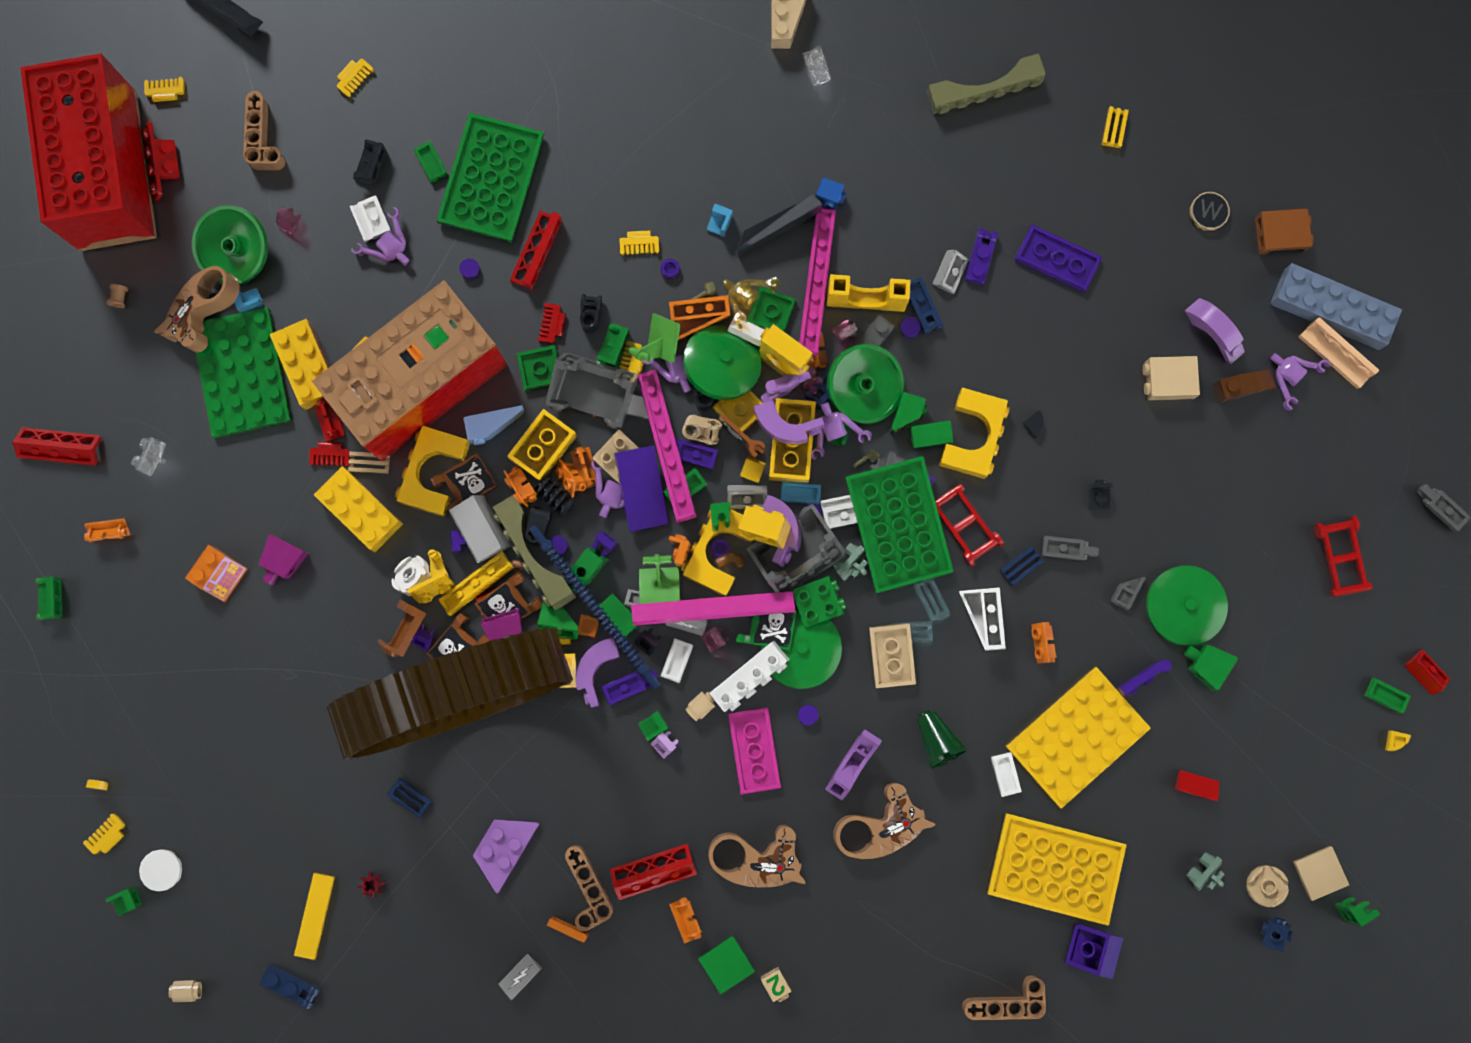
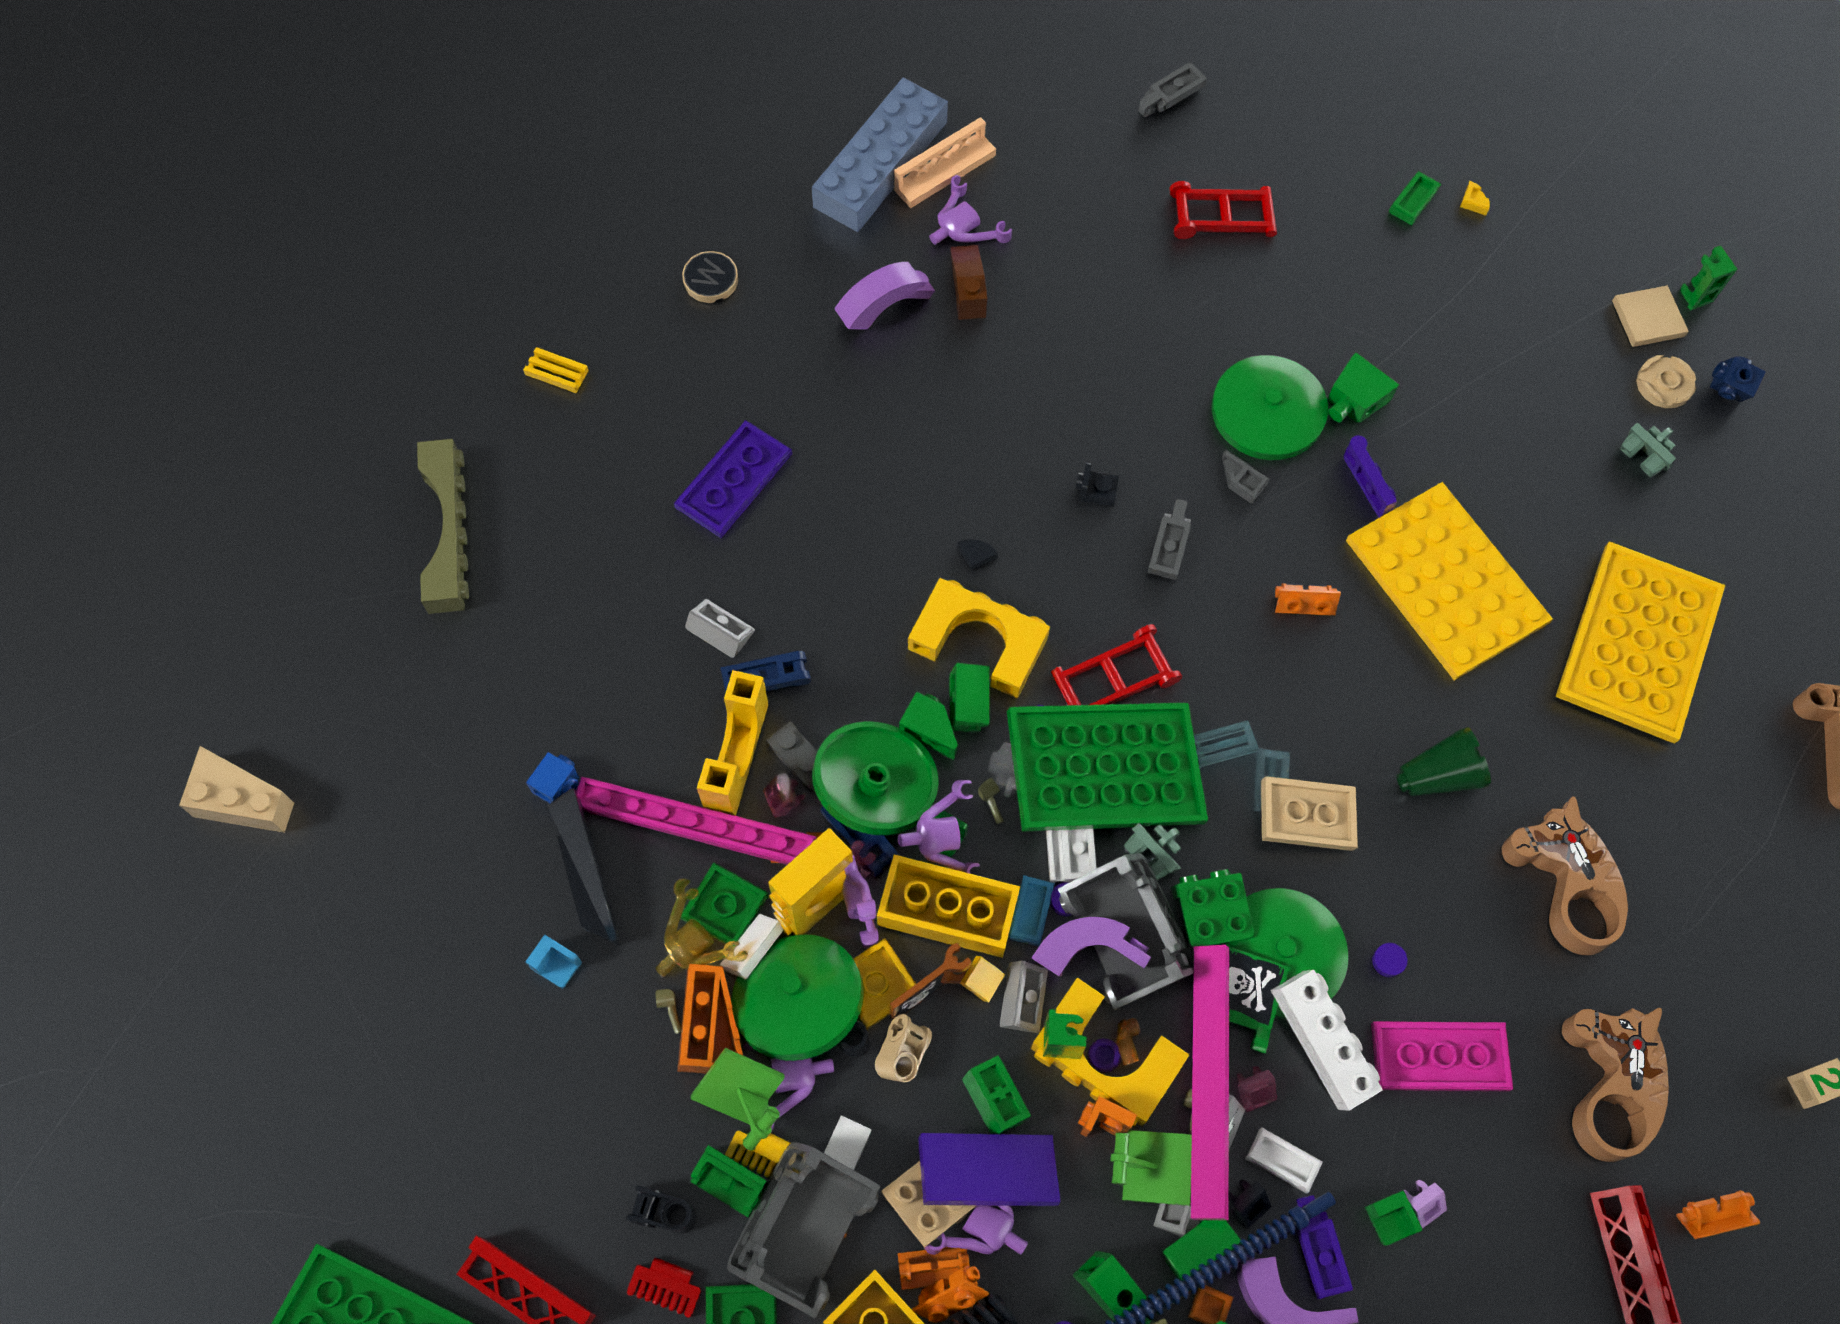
camera: 80 degrees left, 15 degrees down
dark purple tile [591,531,619,556] -> none
yellow piece [620,231,659,256] -> none
dark pink tile [637,369,696,523] -> none
dark purple tile [660,259,680,280] -> none
dark purple plate [675,438,718,470] -> none
tan brick [685,692,715,721] -> none
green tile [698,935,755,995] -> none
yellow brick [738,505,791,549] -> none
medium lavender arch [754,400,824,444] -> none
clear hips [802,45,831,86] -> none
medium lavender arch [825,729,882,800] -> none
dark purple tile [900,317,921,338] -> none
white wedge [959,587,1006,651] -> none
dark purple plate [965,227,998,285] -> none
white tile [991,752,1022,797] -> none
dark blue tile [1000,546,1044,586] -> none
dark purple slope [1065,923,1123,979] -> none
tan brick [1143,356,1200,400] -> none
red slope [1174,770,1219,801] -> none
dark orange panel [1255,209,1314,255] -> none
red slope [1405,649,1451,695] -> none

